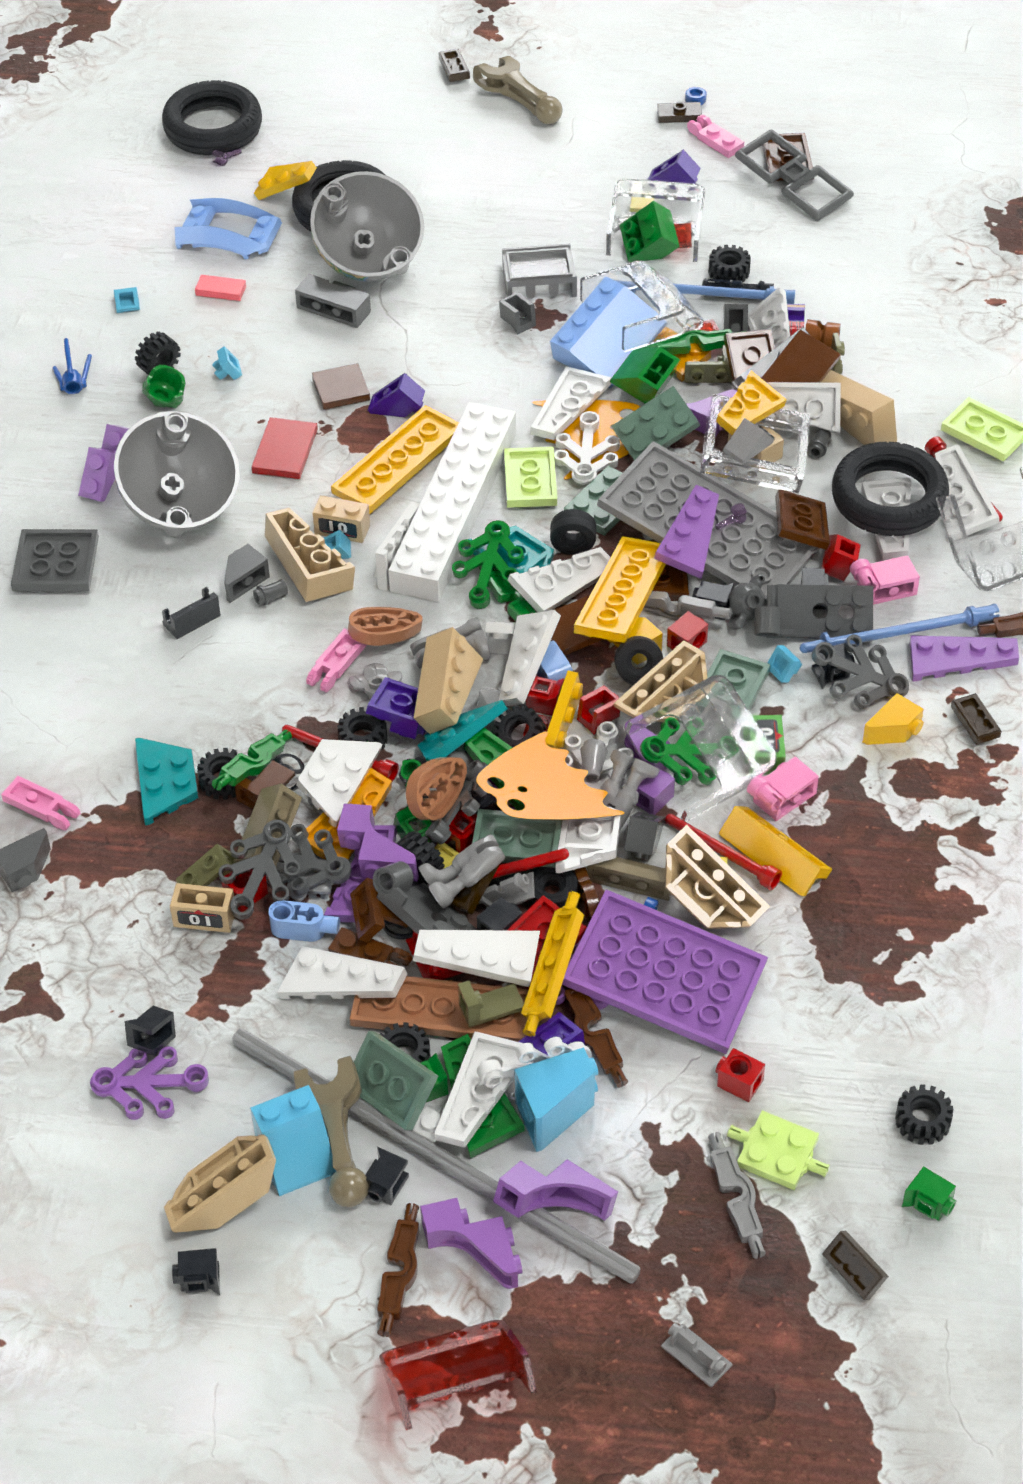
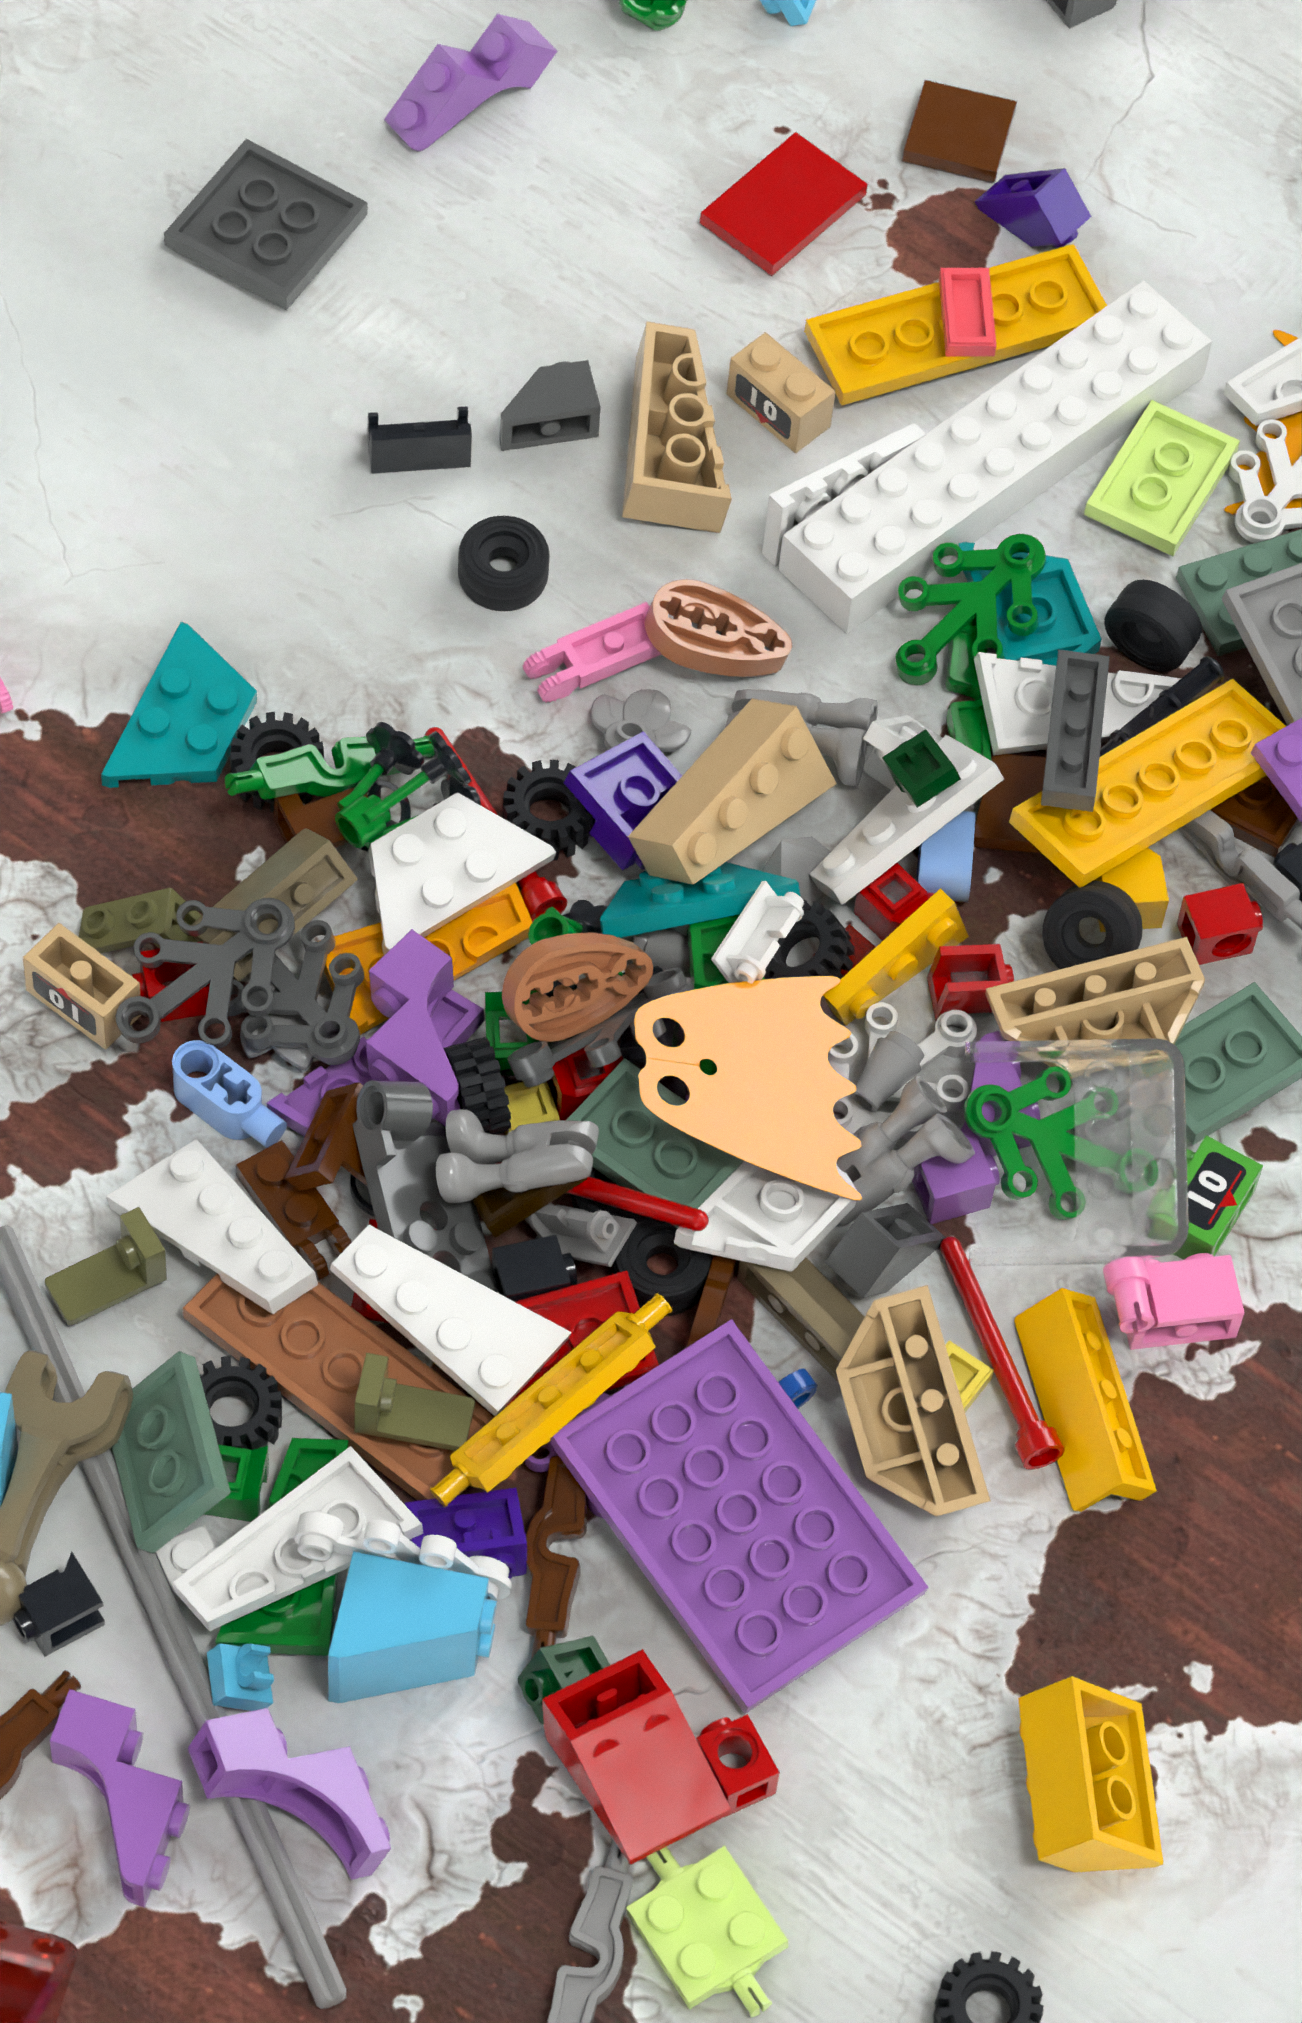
camera: 25 degrees right, 10 degrees up
light grey piece [114,411,240,537] -> none
dark grey pin [253,579,288,605] -> none
medium azure slope [324,530,351,559] -> none
none -> olive bracket [45,1207,167,1326]
none -> medium azure tile [207,1643,274,1711]
none -> plant [335,722,481,849]
none -> black tyre [458,515,550,611]
none -> dark green bracket [518,1635,610,1725]
none -> slope [542,1649,731,1865]
none -> white hinge [711,881,804,984]
none -> dark green bracket [882,729,961,808]
none -> coral tile [939,268,996,356]
none -> yellow slope [1018,1676,1164,1872]
none -> dark grey plate [1041,650,1110,812]
none -> black piece [1100,657,1224,757]

